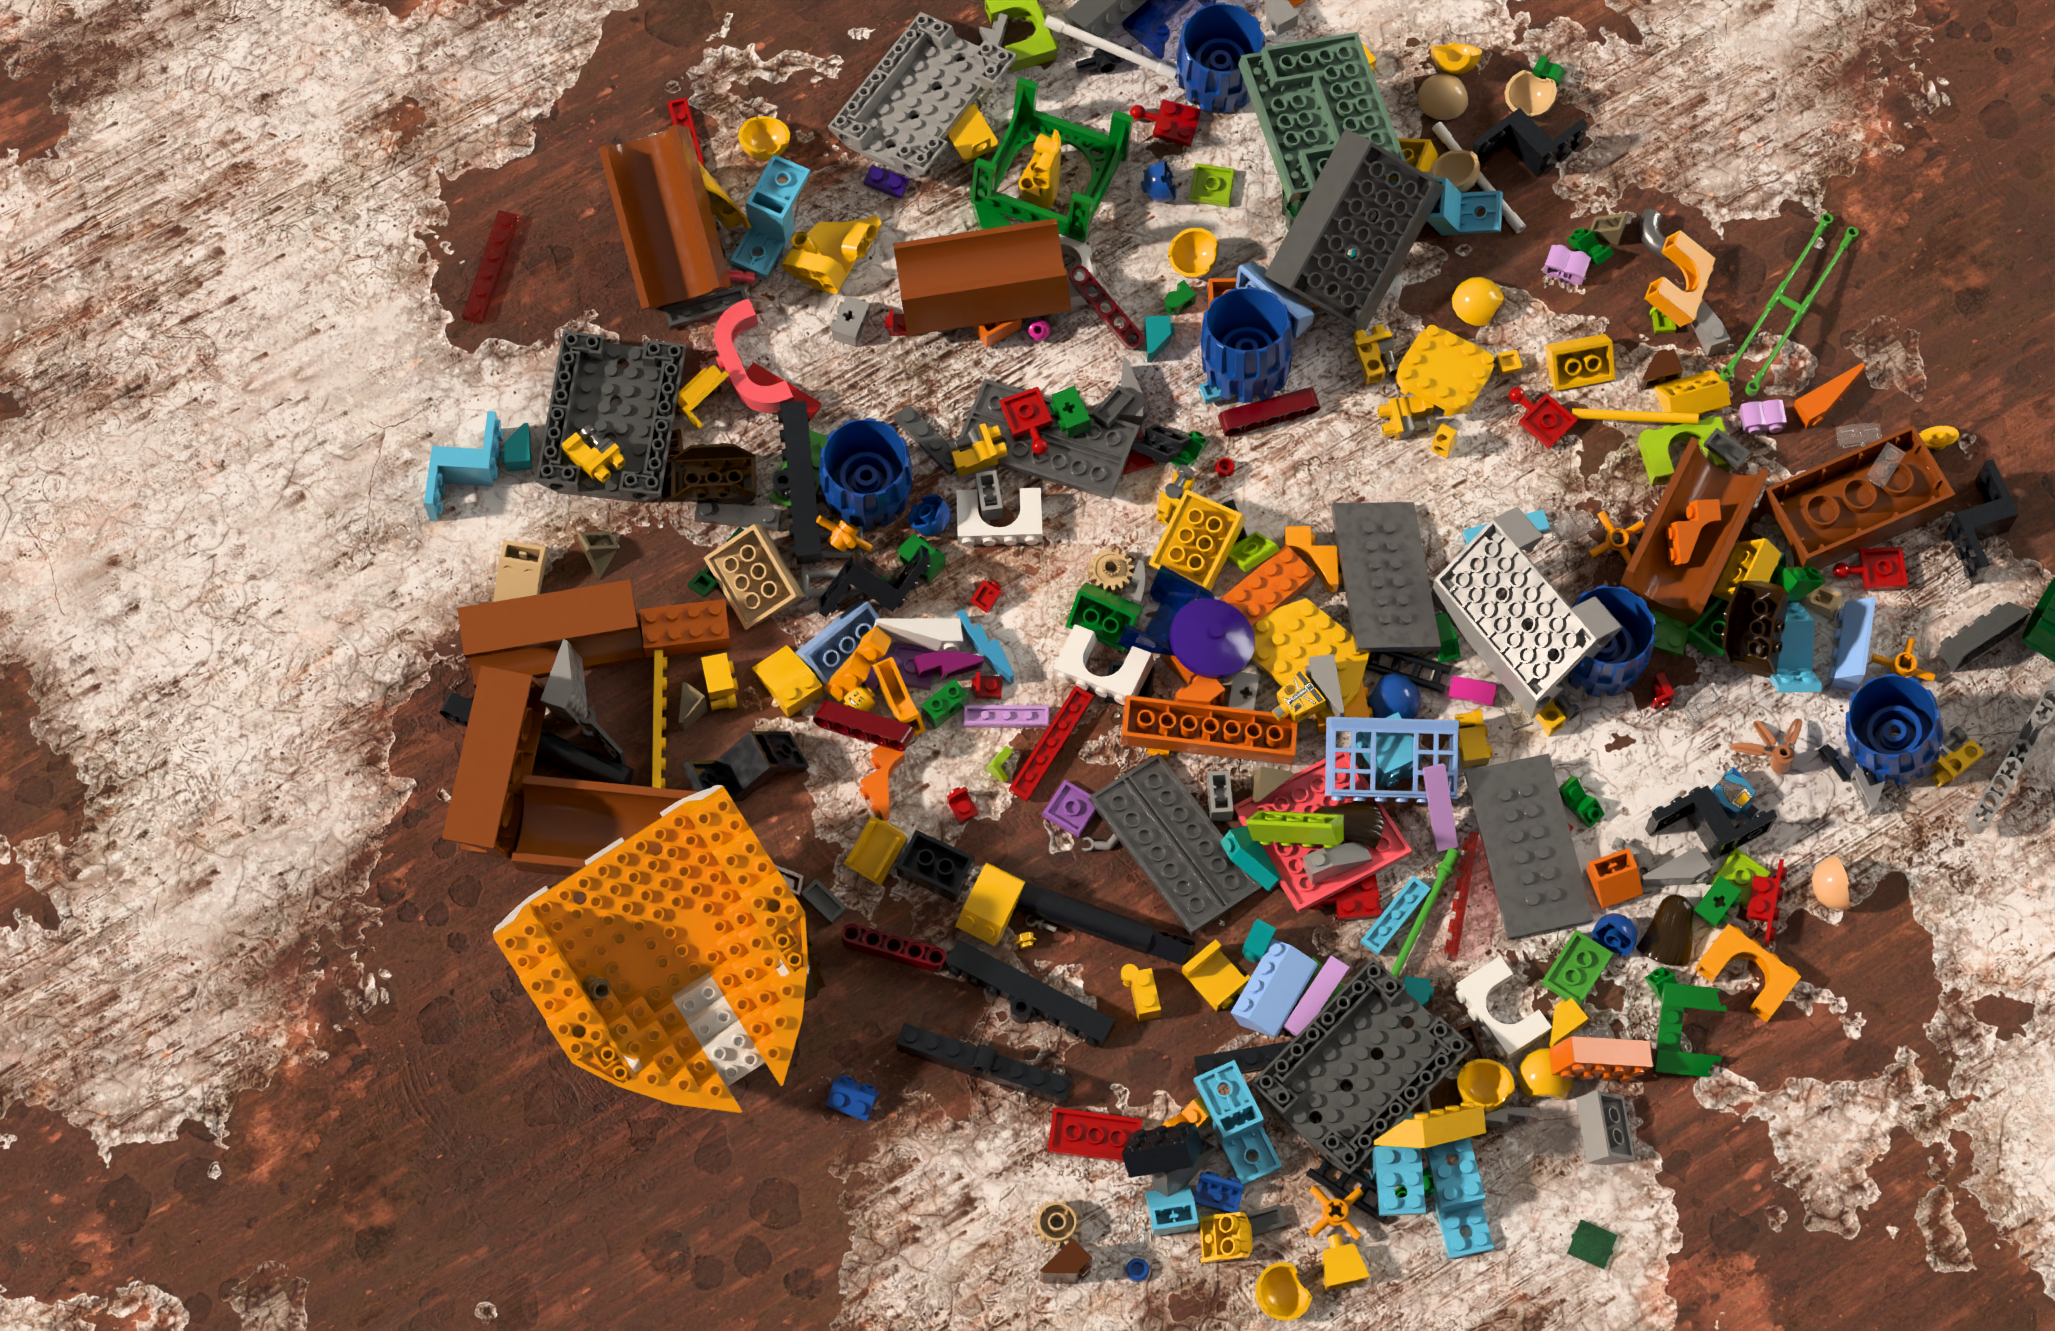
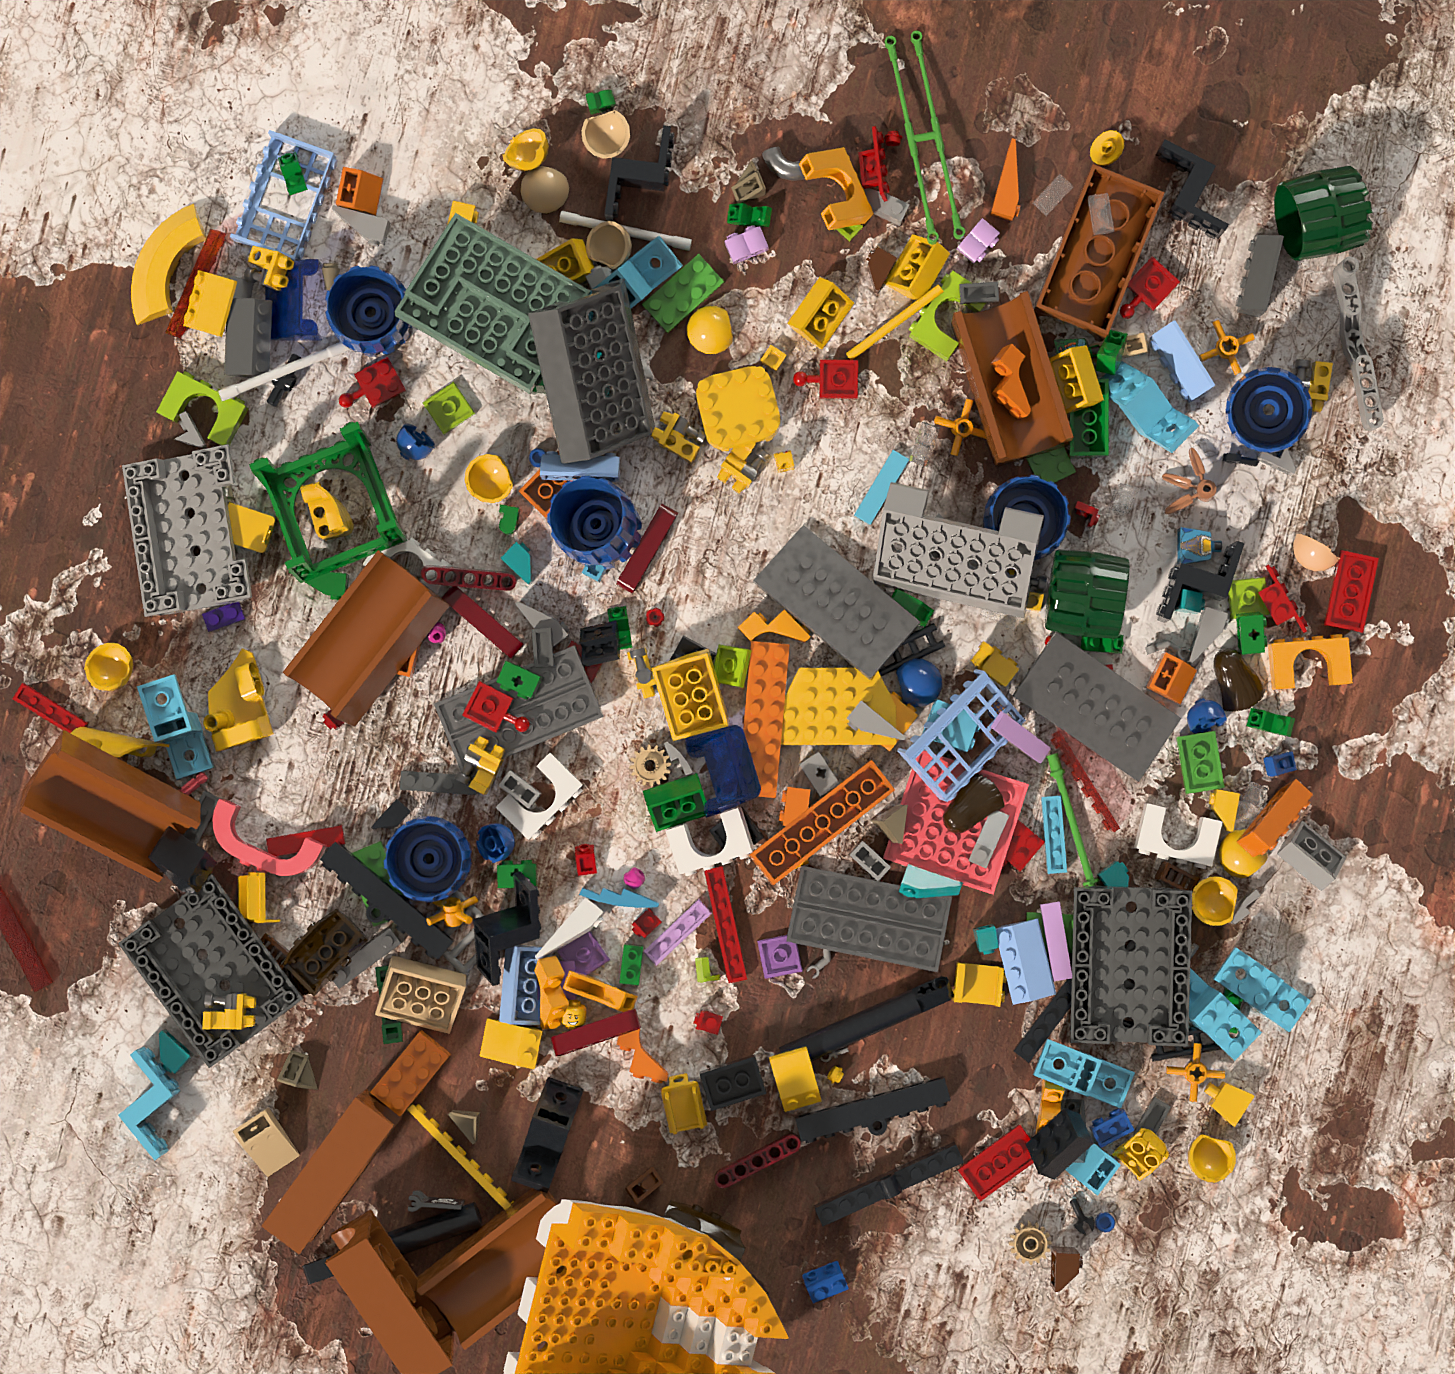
camera: 40 degrees left, 20 degrees up
light grey slope [540,639,588,725] -> none
yellow hinge [701,653,739,711] -> none
dark grey tile [801,878,847,925] -> none
light grey brick [830,296,870,347] -> none
magenta slope [913,651,984,680] -> none
yellow hinge [1121,964,1161,1022] -> none
dark purple dish [1169,599,1255,679] -> none
lime slope [1246,810,1344,848] -> none
yellow torso [1272,669,1327,723] -> none
yellow slope [1374,1102,1486,1148] -> none
dark pink slope [1448,676,1498,706] -> none
clear green piece [1567,1219,1618,1270] -> none
green wedge [1654,982,1727,1077] -> none
dark brown slope [1721,580,1788,678] -> none
none -> black slope [148,826,217,894]
none -> dark red beam [441,586,524,659]
none -> dark pink piece [624,867,645,889]
none -> bright green plate [642,254,724,333]
none -> red bracket [858,126,890,202]
none -> red plate [884,131,903,146]
none -> dark green wheel [1045,549,1130,639]
none -> black bar [1070,1198,1094,1235]
none -> teal slope [1174,589,1205,614]
none -> blue slope [1264,751,1297,777]
none -> red plate [1324,550,1379,633]

